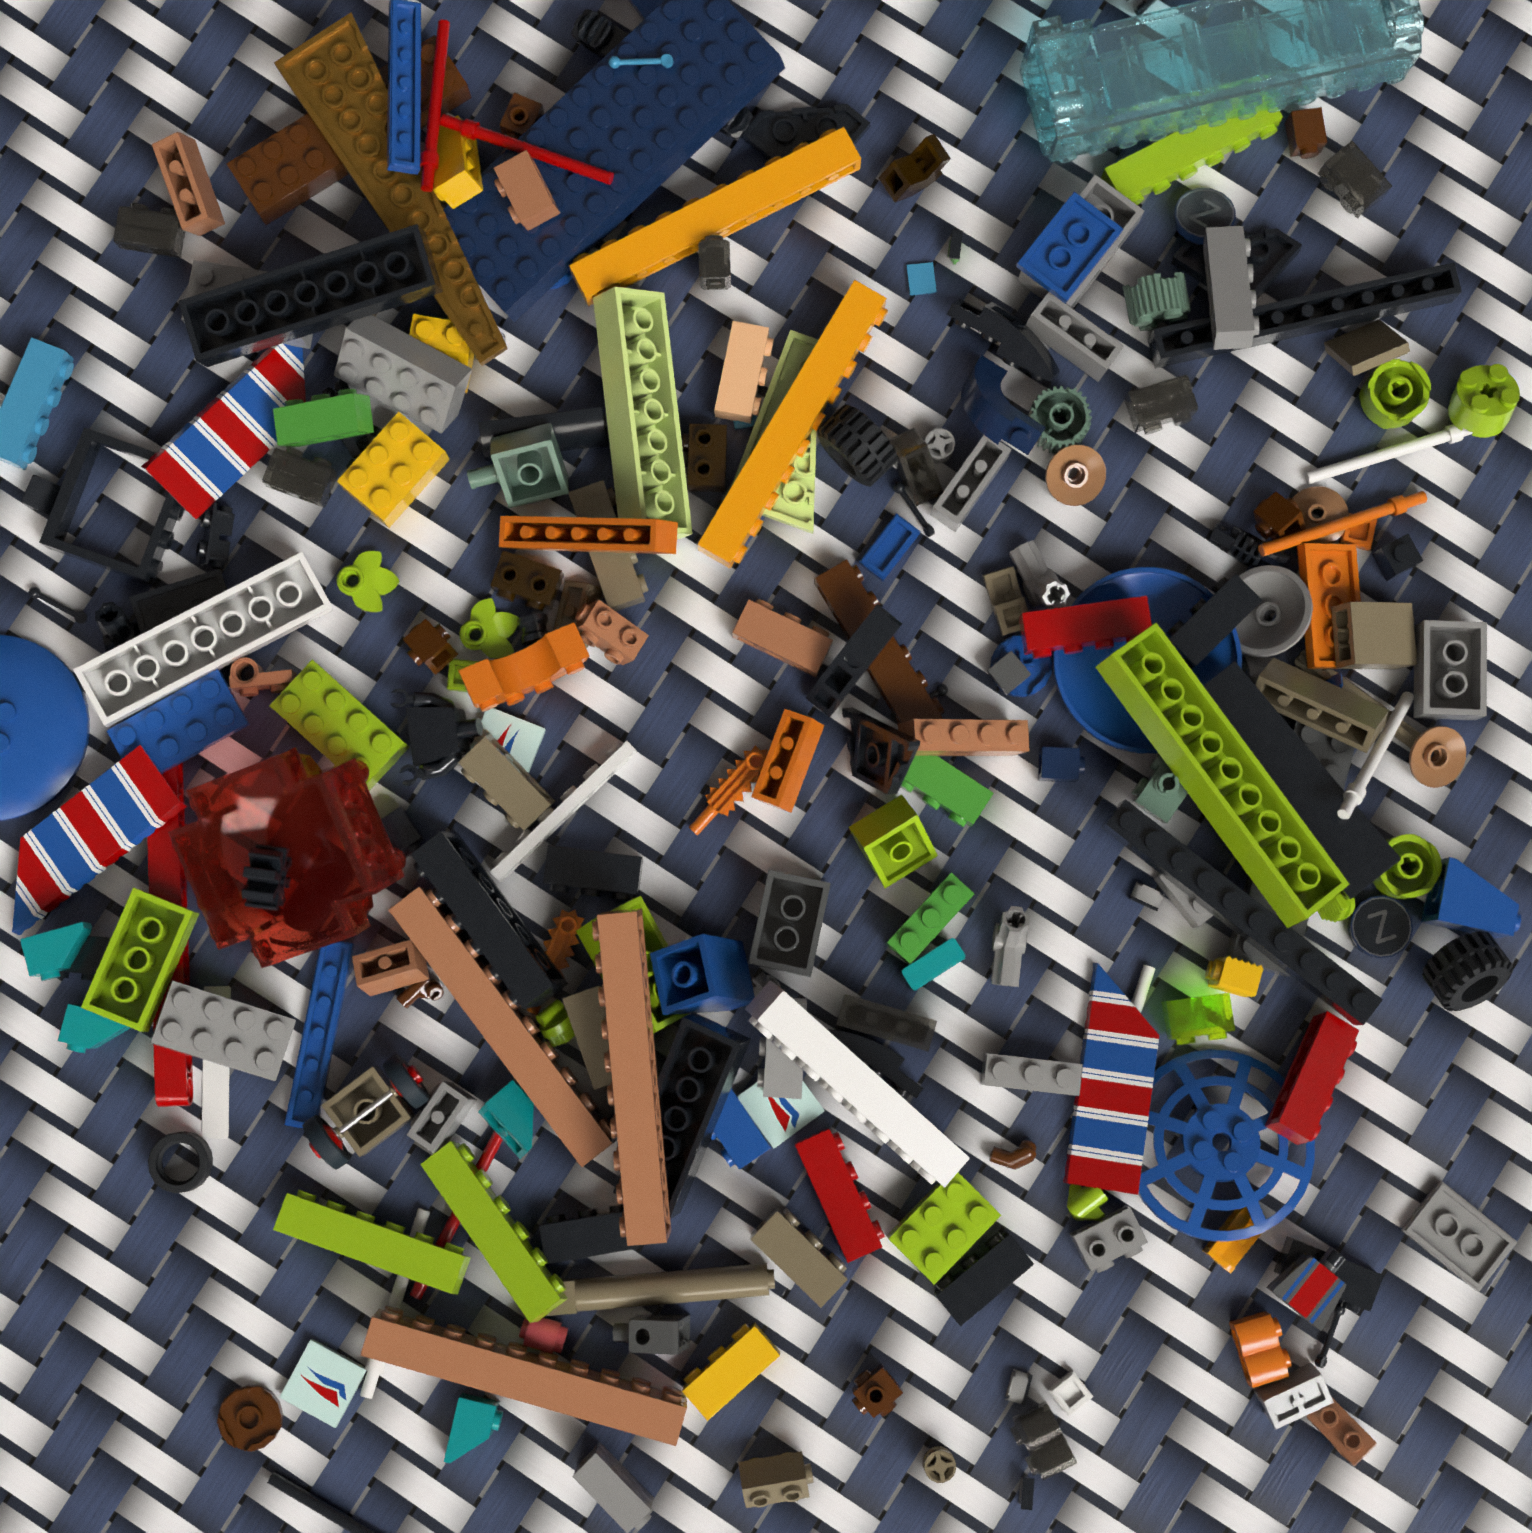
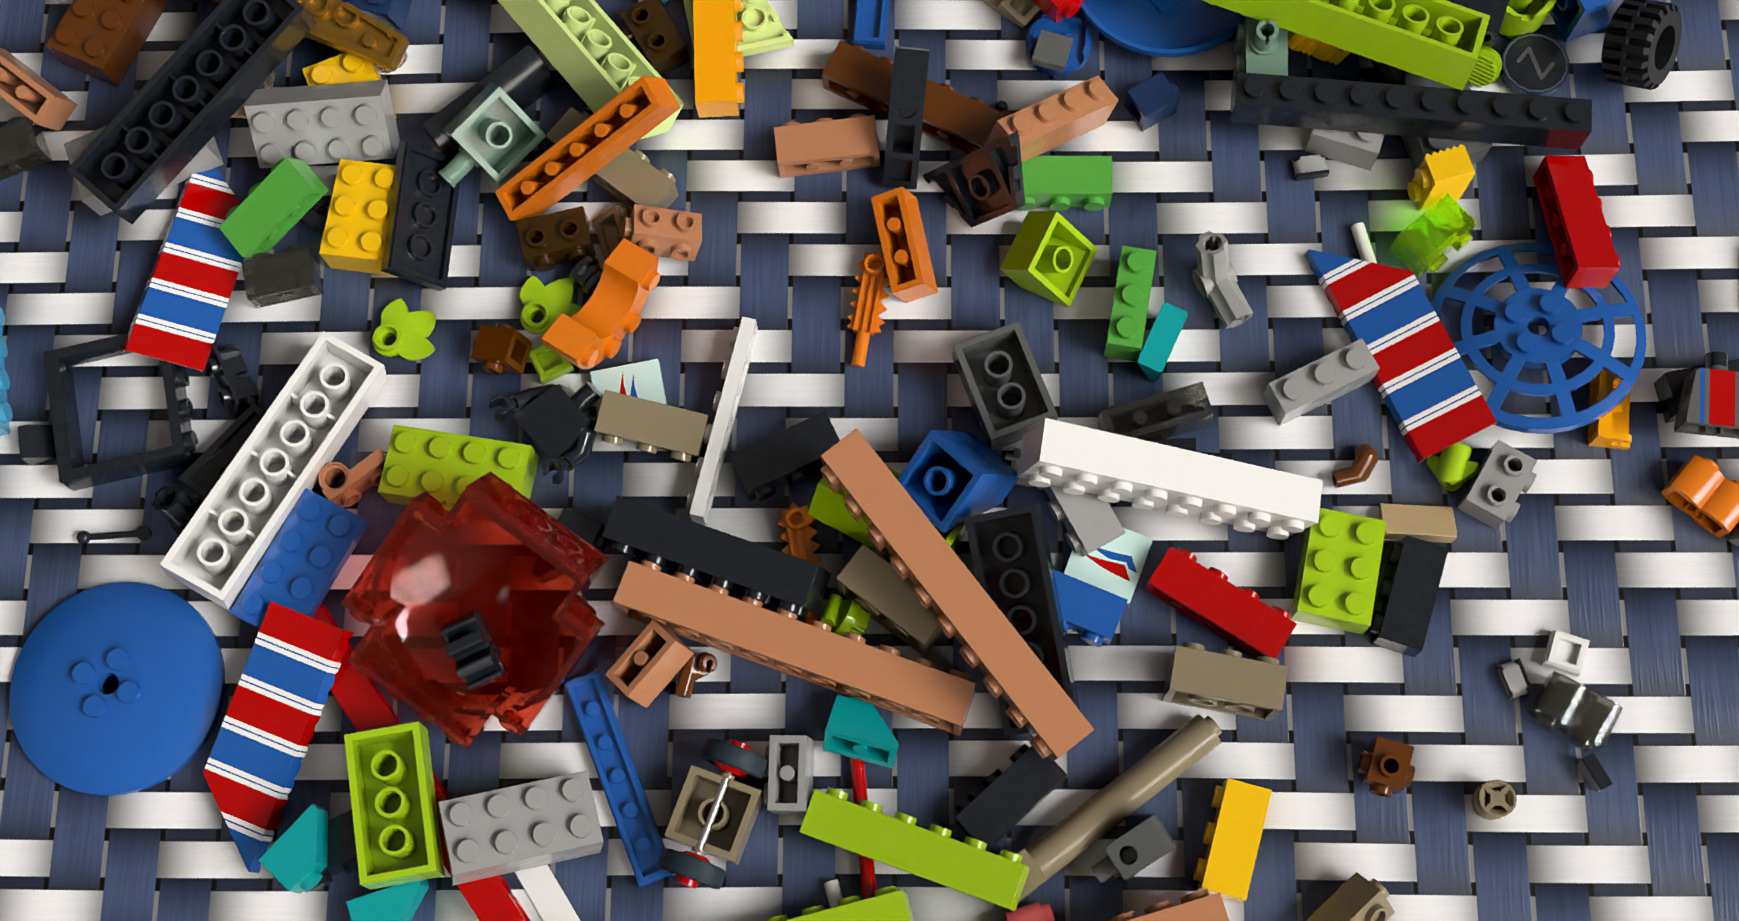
camera: 25 degrees left, 10 degrees down
none -> black tile [381,140,460,291]
none -> tan slope [1379,503,1457,543]

